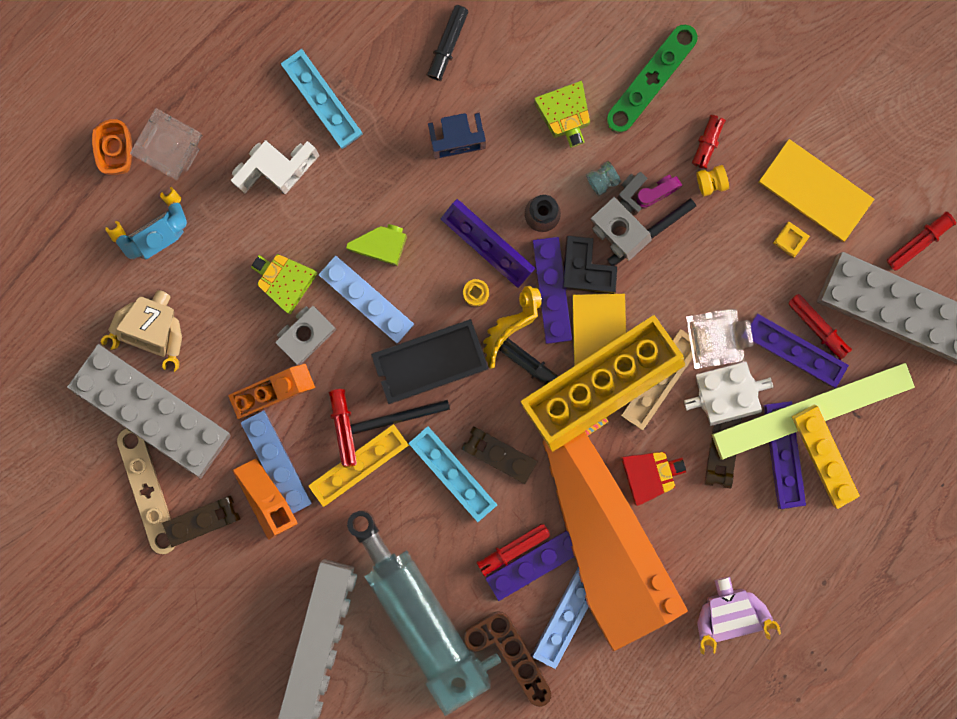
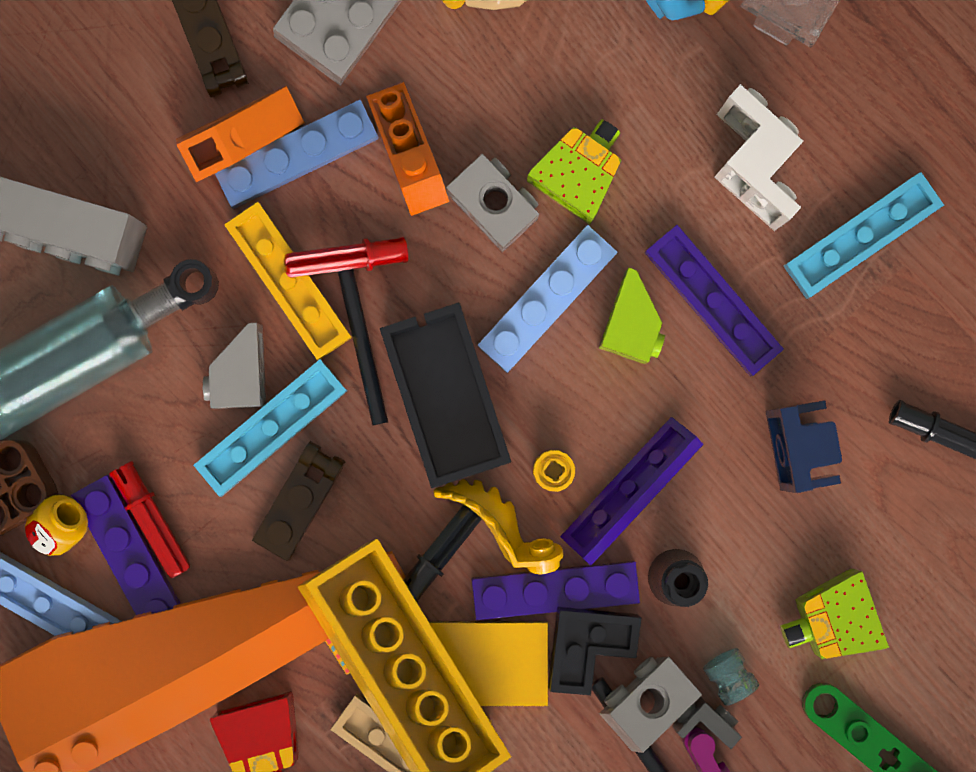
camera: 90 degrees right, 0 degrees up
none -> yellow head [25,495,88,556]
none -> light grey slope [203,323,266,409]
none -> dark purple plate [644,225,784,377]

